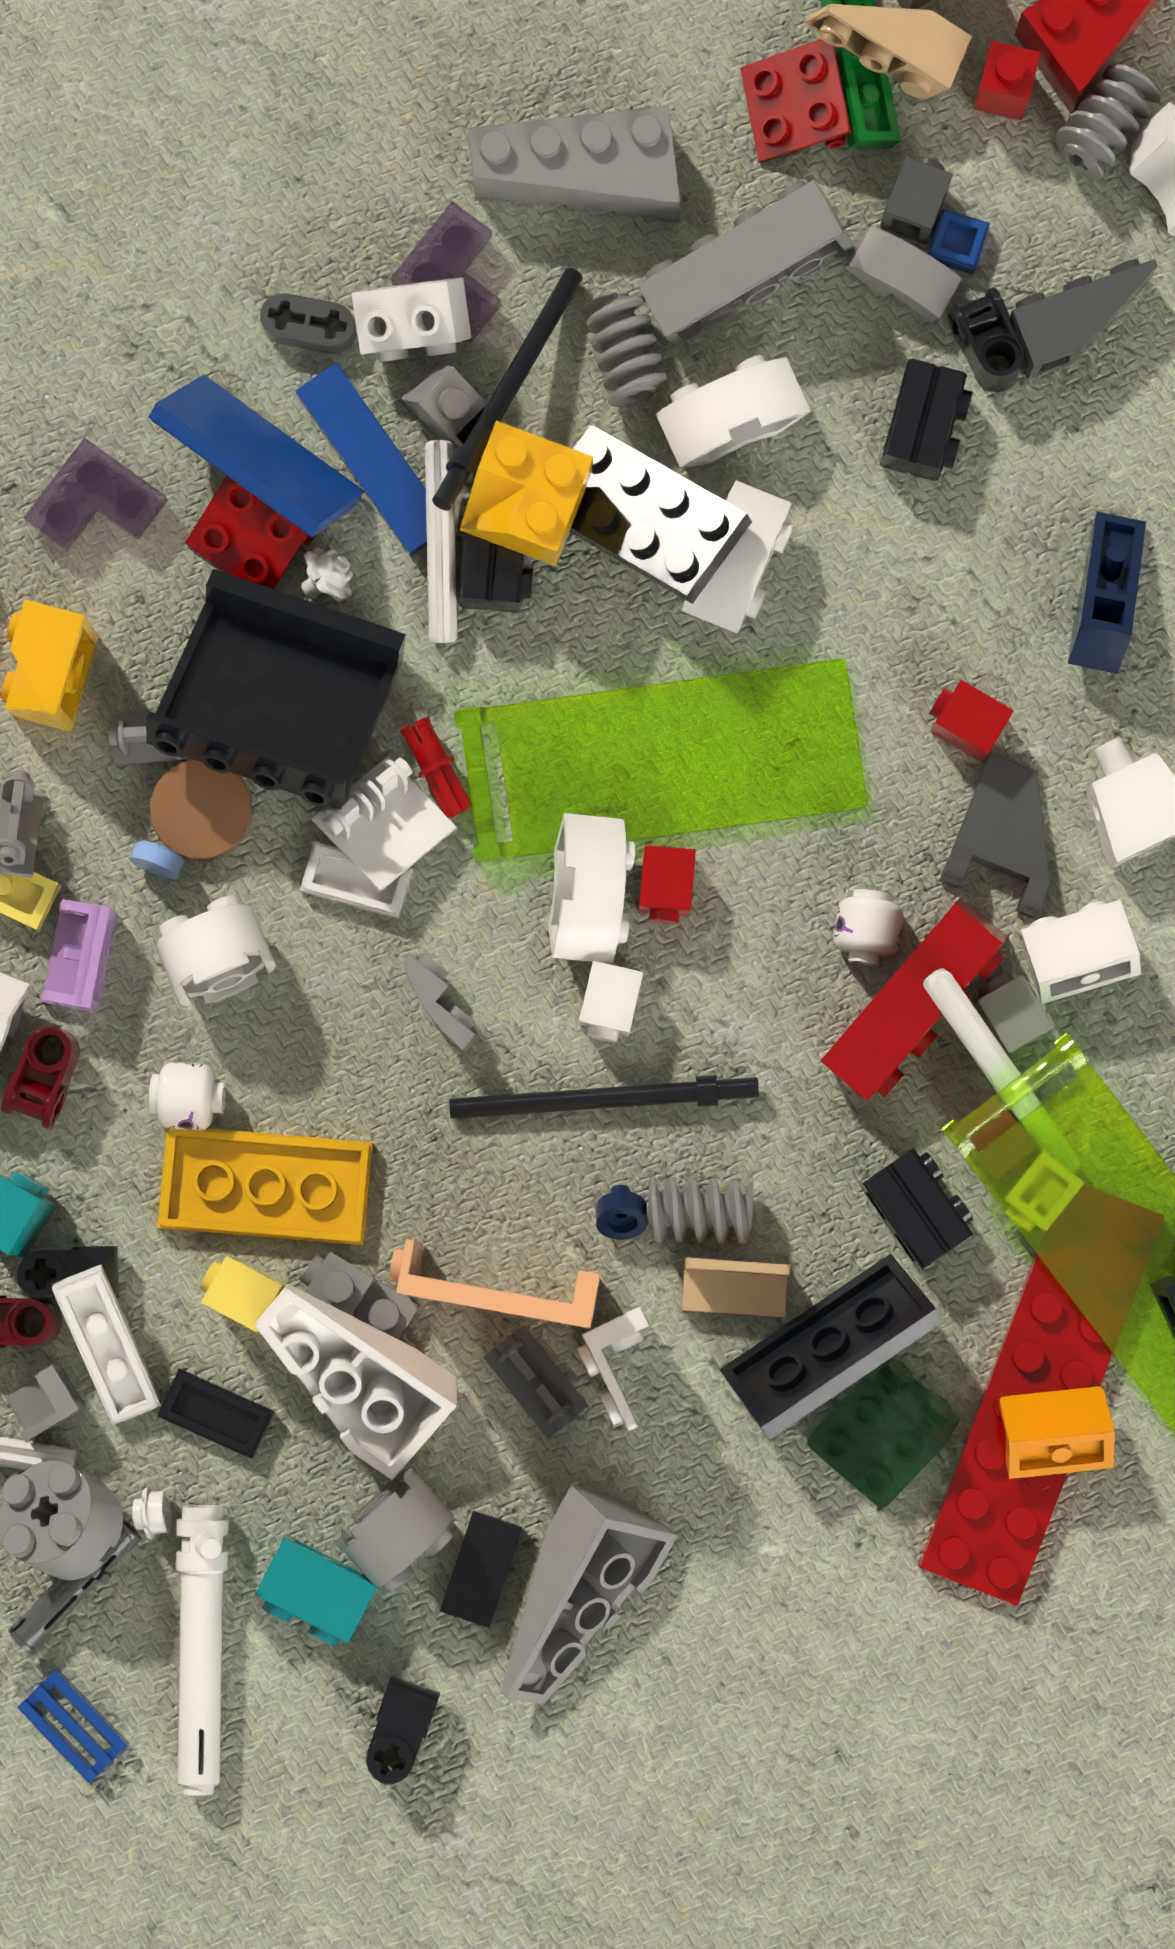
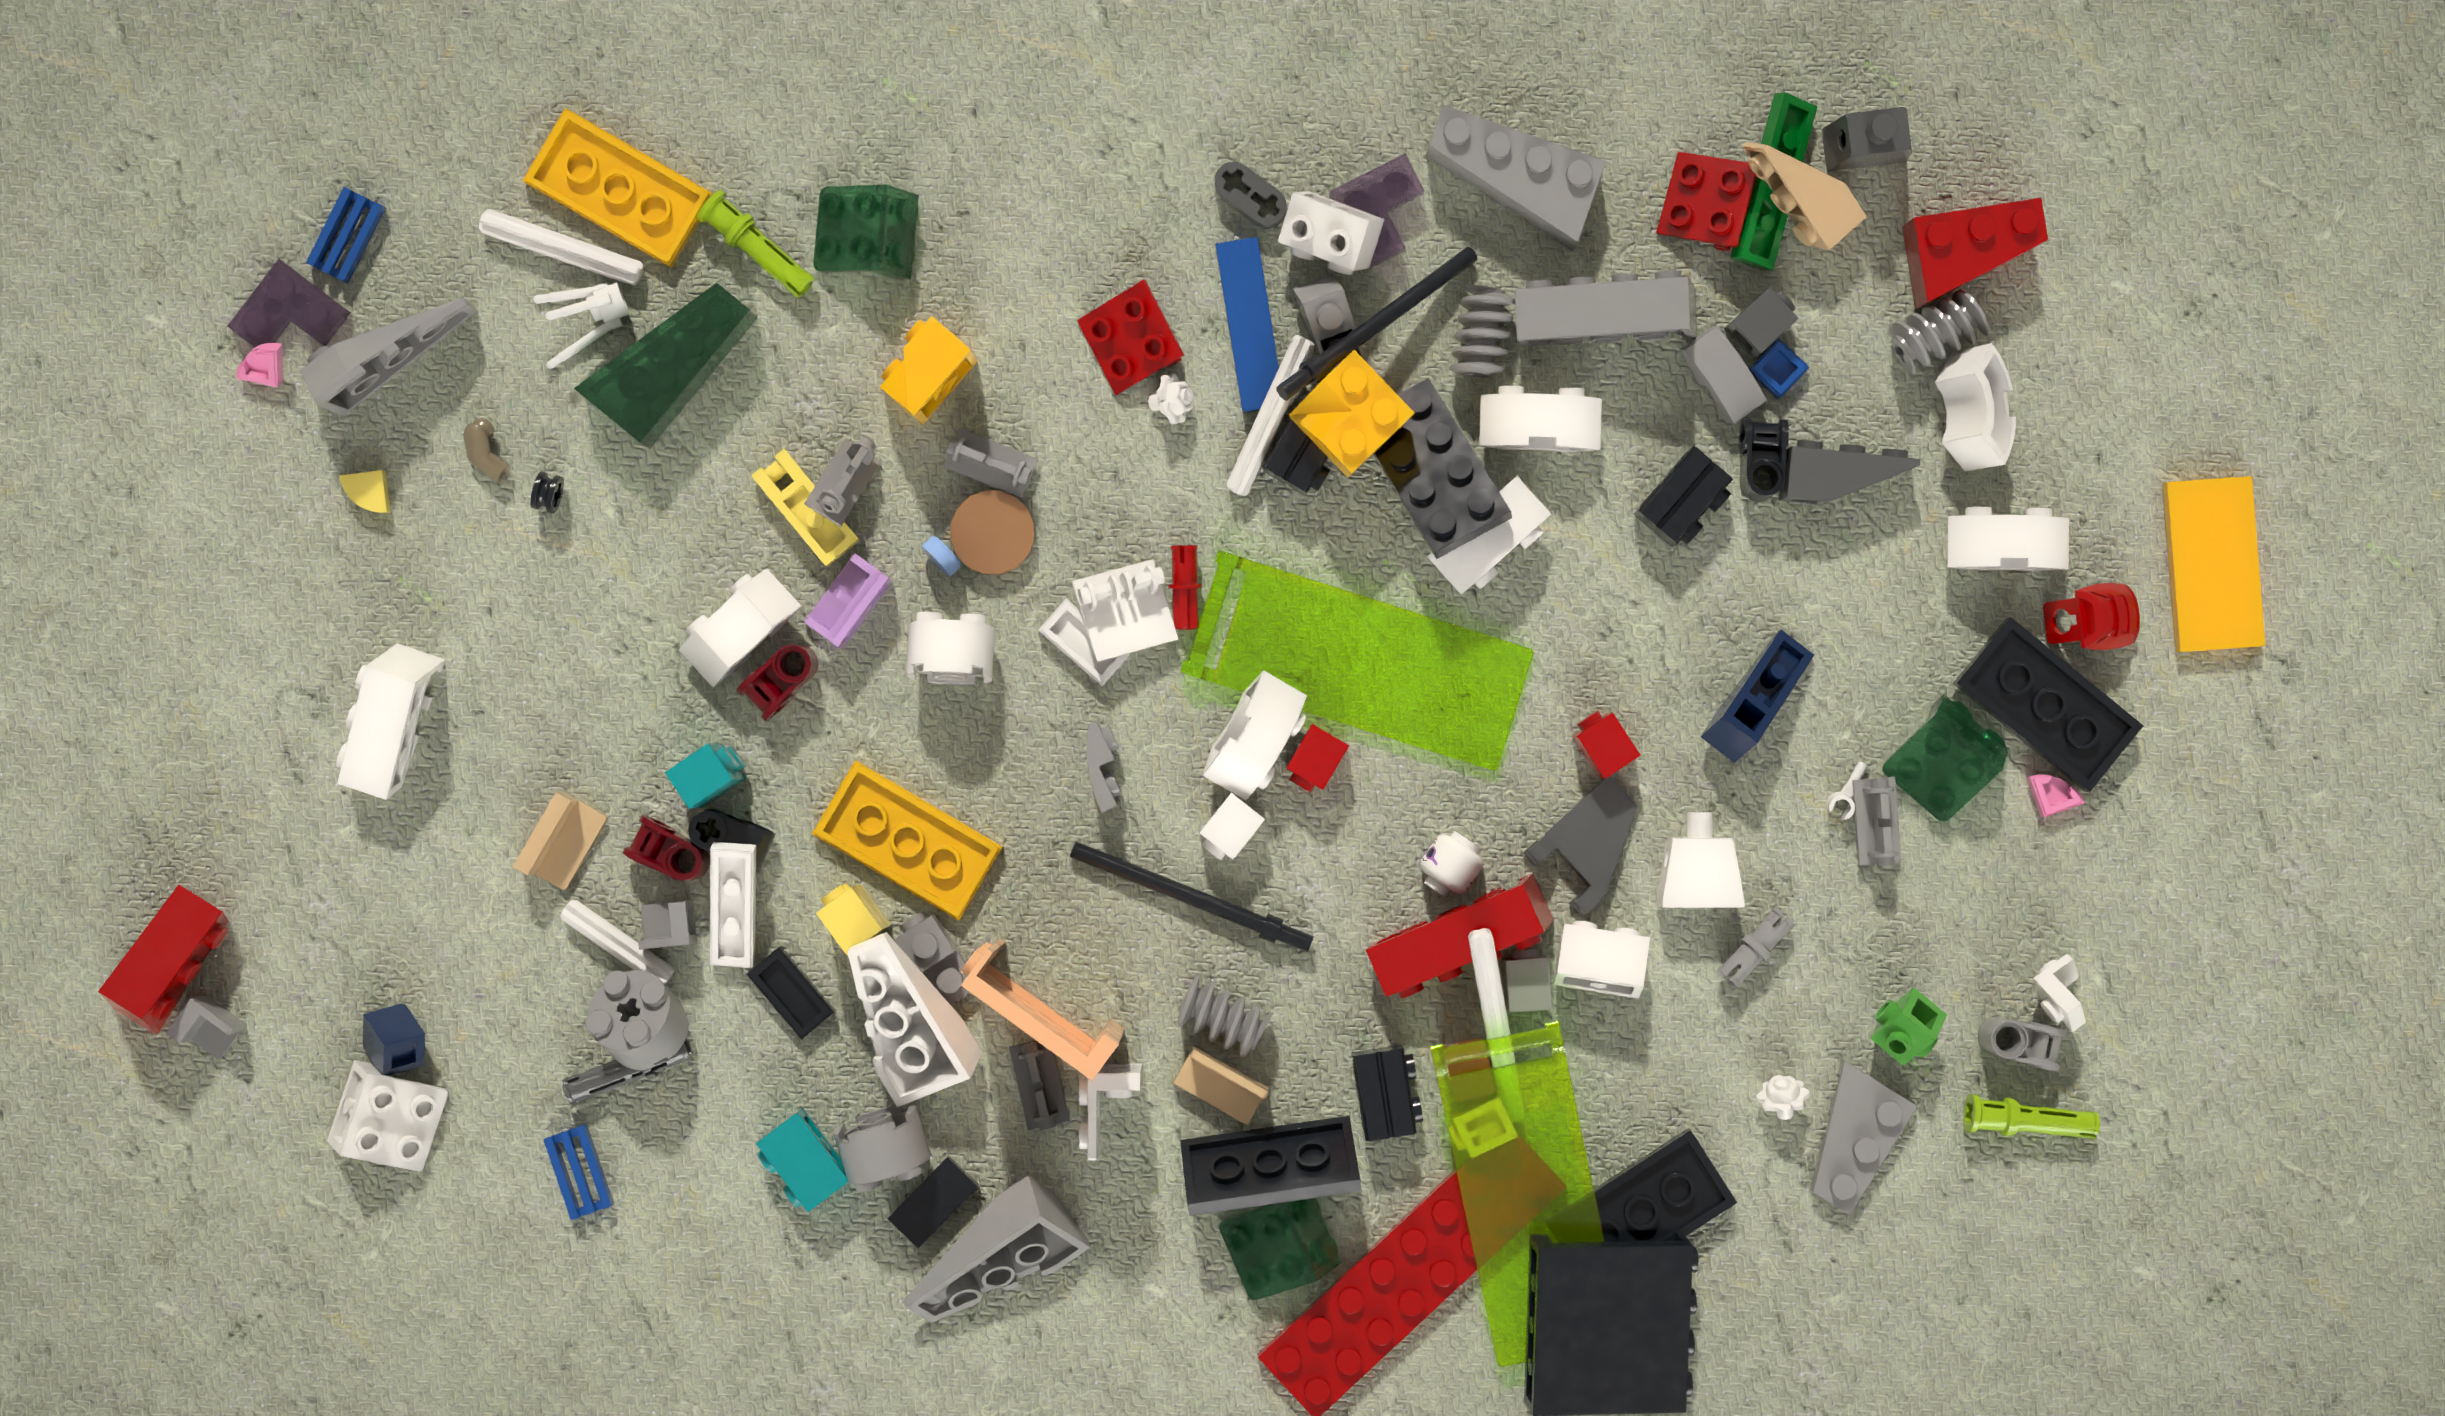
camera: 20 degrees right, 5 degrees up
clear purple plate [23,437,168,551] -> none
white plate [132,1487,172,1539] -> none
black panel [146,569,406,810] -> none
blue tile [148,375,365,537] -> none
white head [149,1062,226,1130] -> none
white cylinder [176,1505,229,1796] -> none
black piece [366,1676,440,1784] -> none
dark blue tile [595,1185,648,1240] -> none
red brick [974,40,1041,121] -> none
light orange panel [1000,1386,1115,1479] -> none

